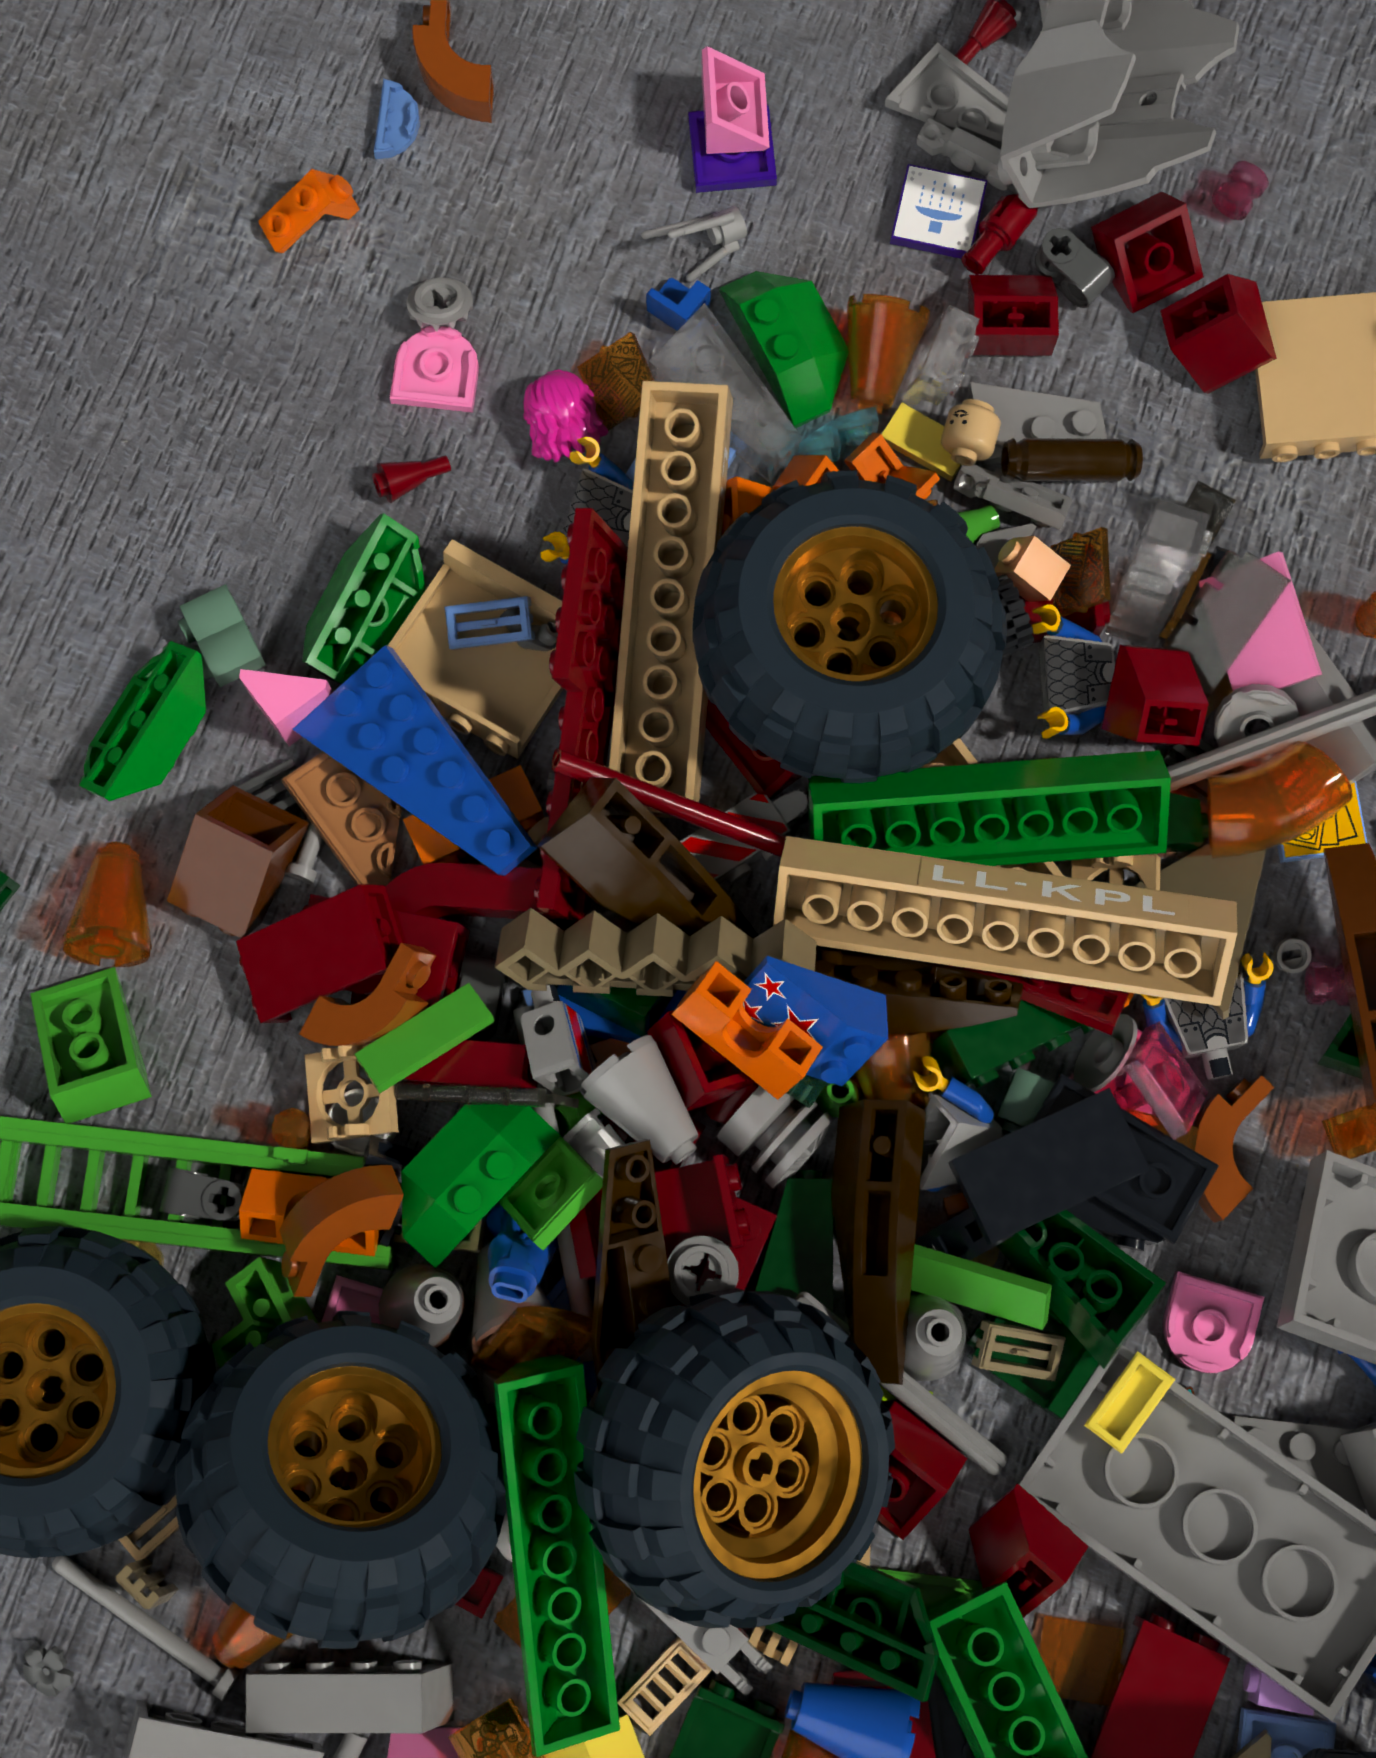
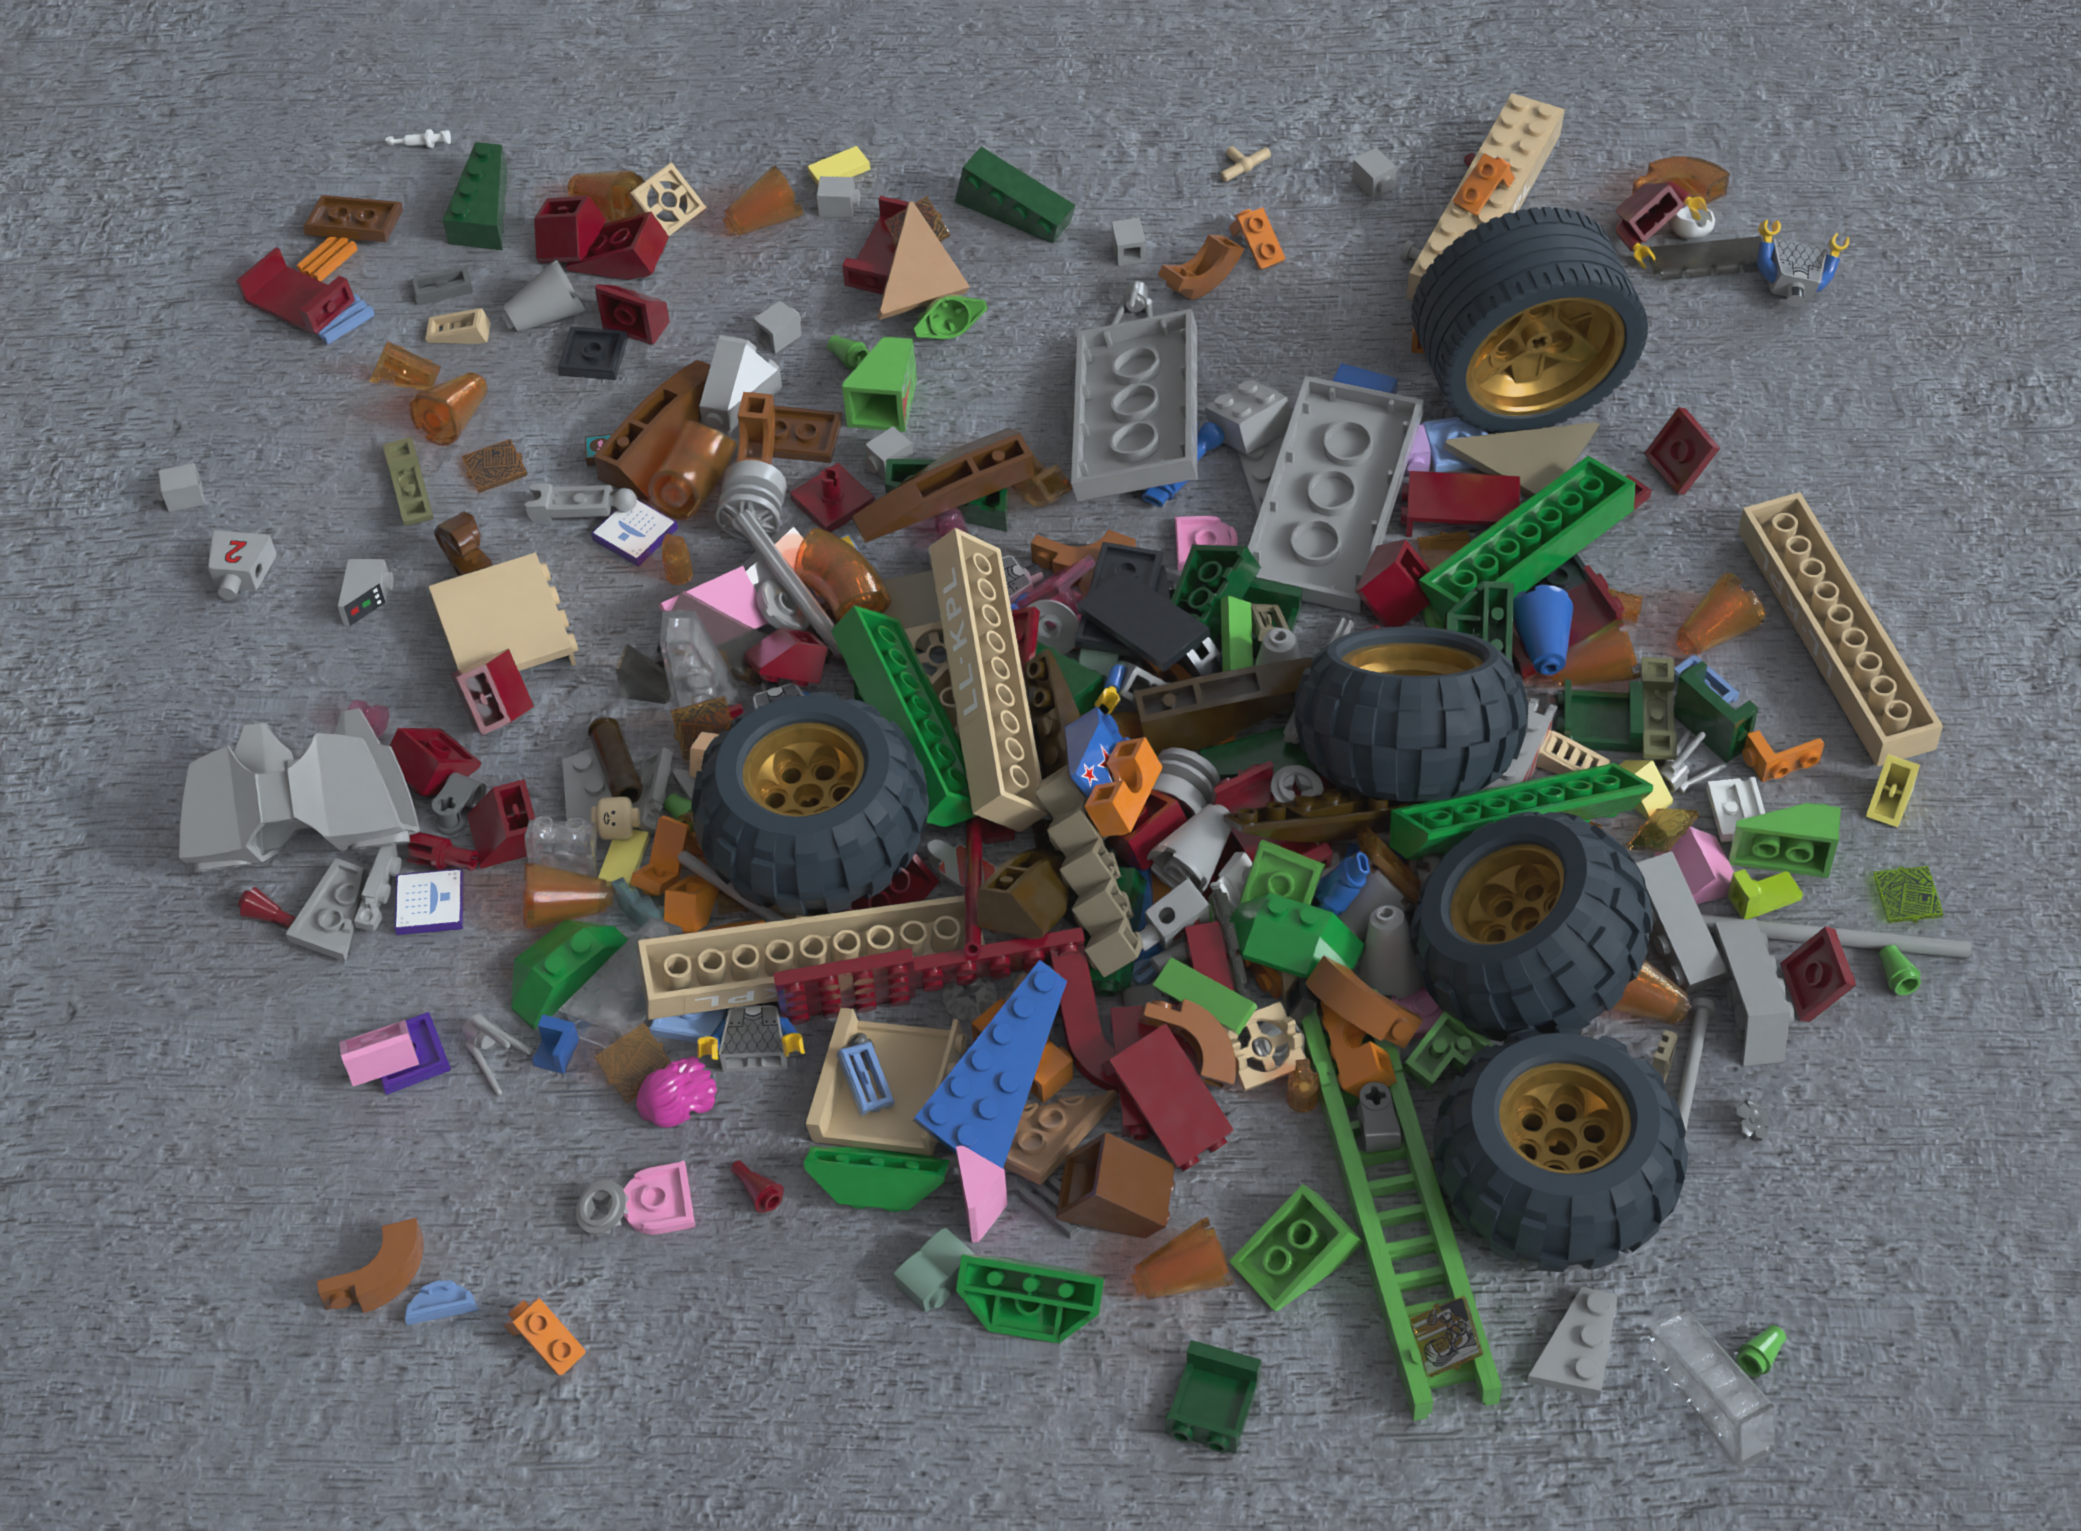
camera: 105 degrees left, 25 degrees down
light yellow tile [1084,1351,1176,1454] -> none

